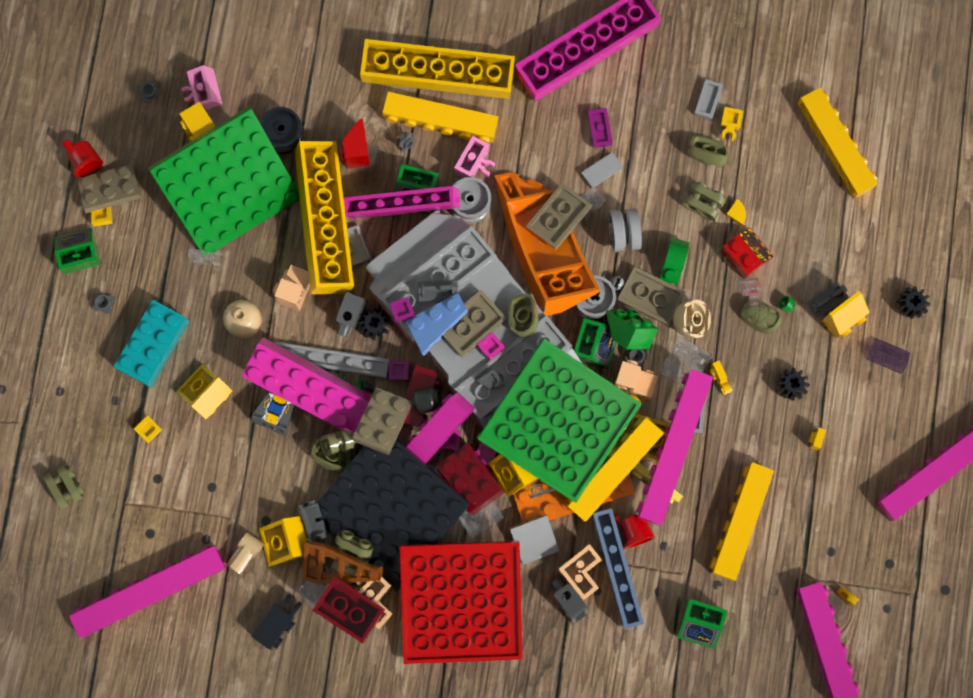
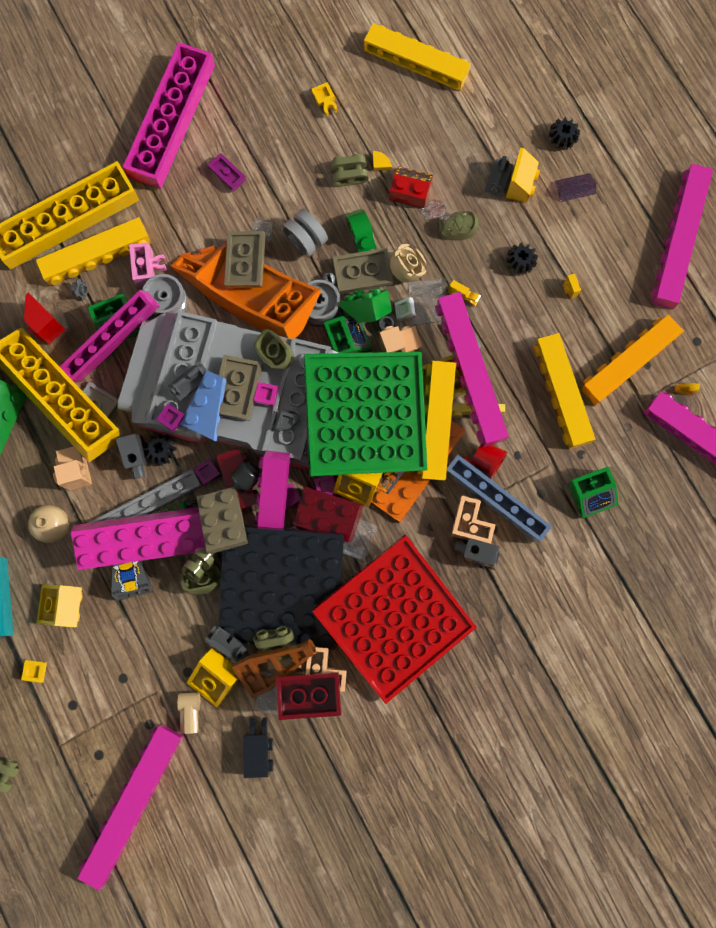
camera: 30 degrees left, 0 degrees up
light grey tile [509,514,559,565] -> none
light grey tile [581,152,623,189] -> none
olive piece [688,136,728,168] -> none
light grey tile [694,79,724,121] -> none
green hinge [779,296,796,312] -> none
none -> white tile [394,297,416,321]
none -> light orange brick [580,314,684,406]

